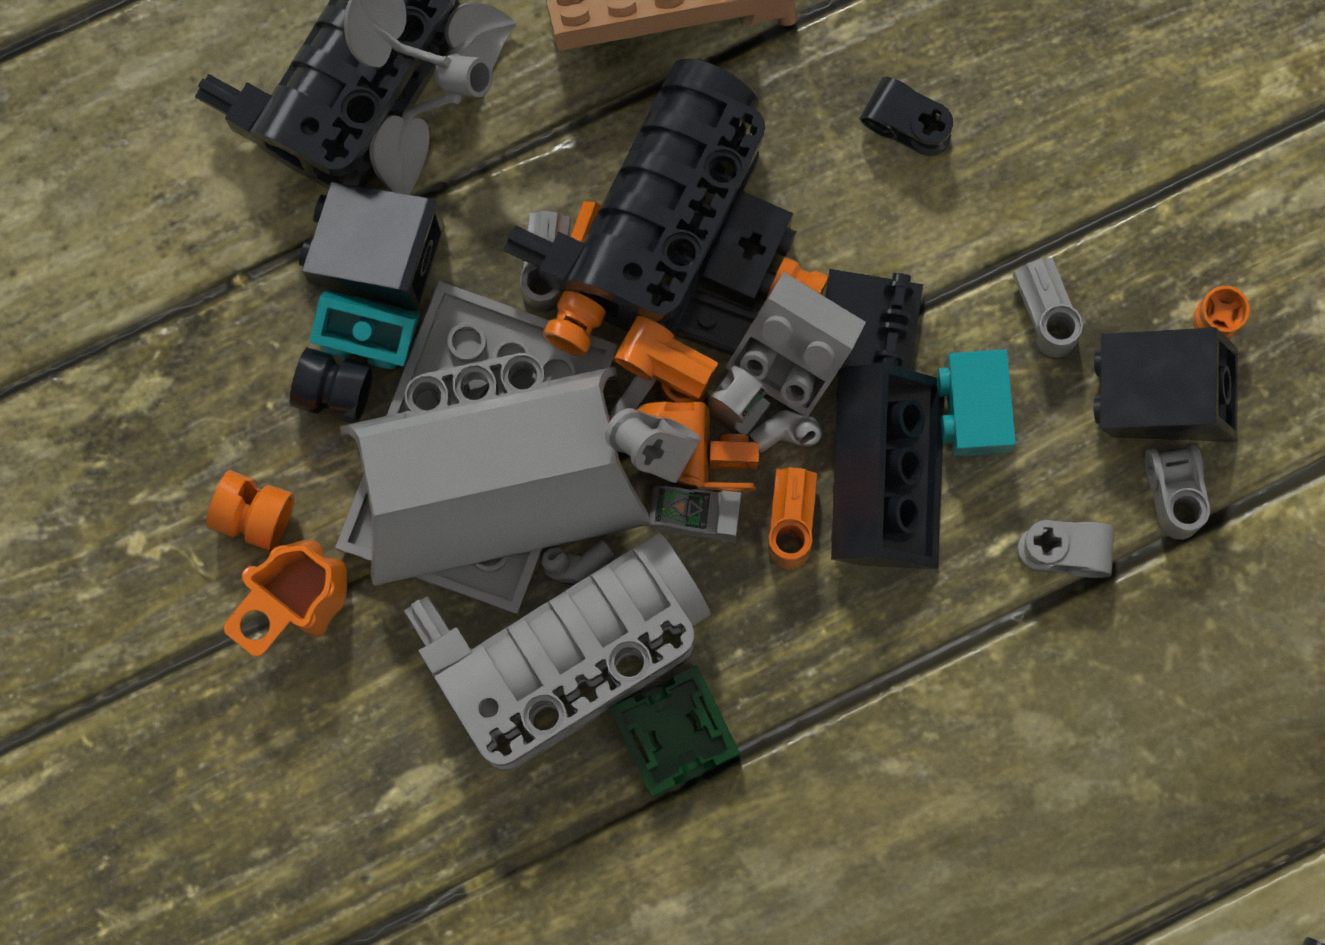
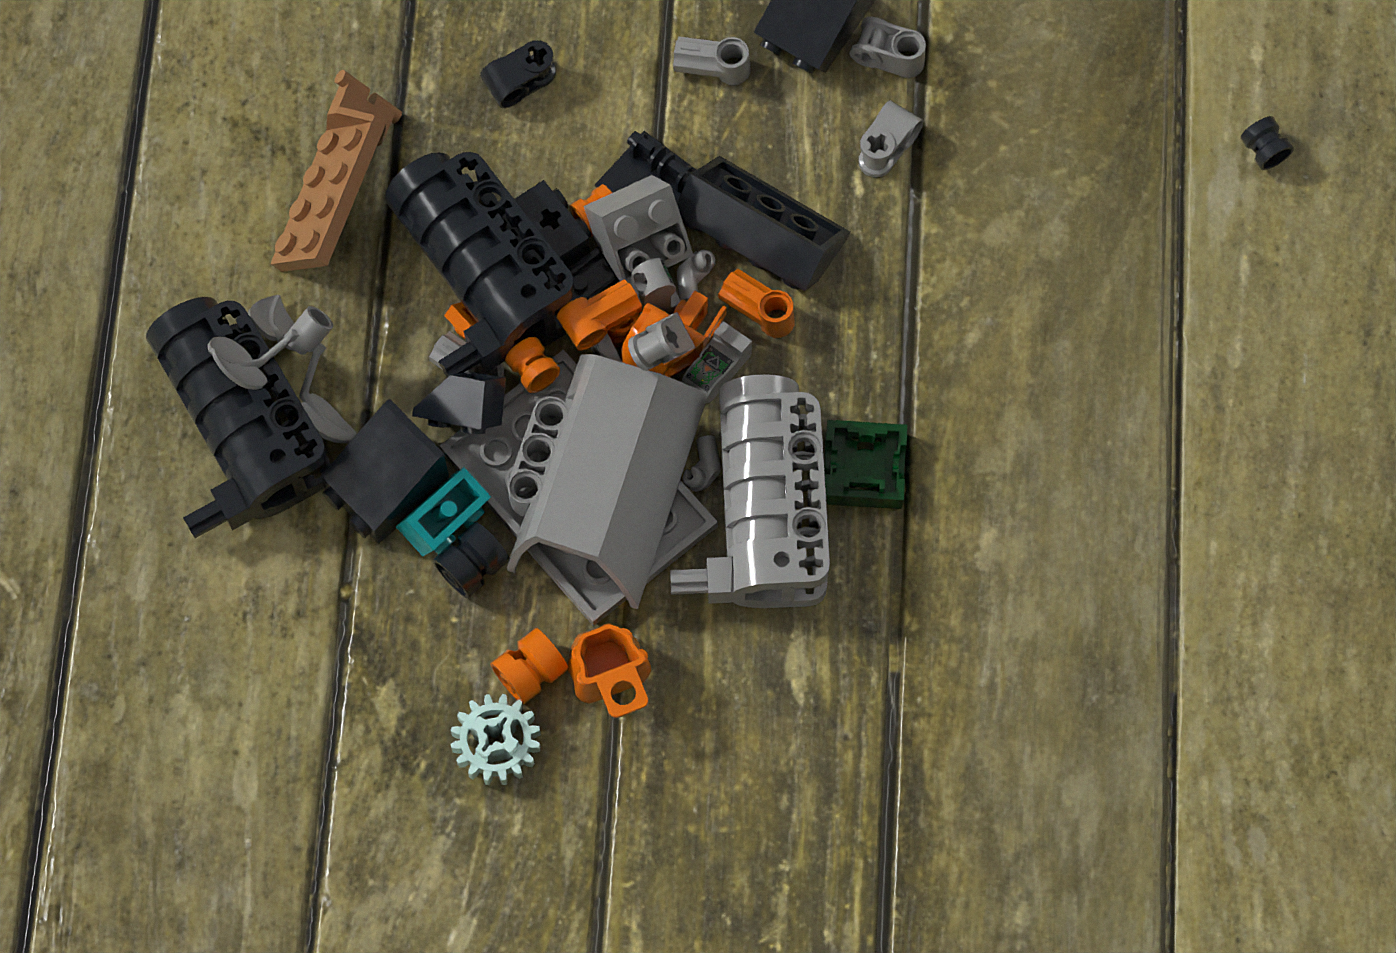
camera: 60 degrees left, 10 degrees down
teal brick [937,349,1016,457] -> none
none -> black slope [412,371,506,434]
none -> light aqua gear [451,694,541,785]

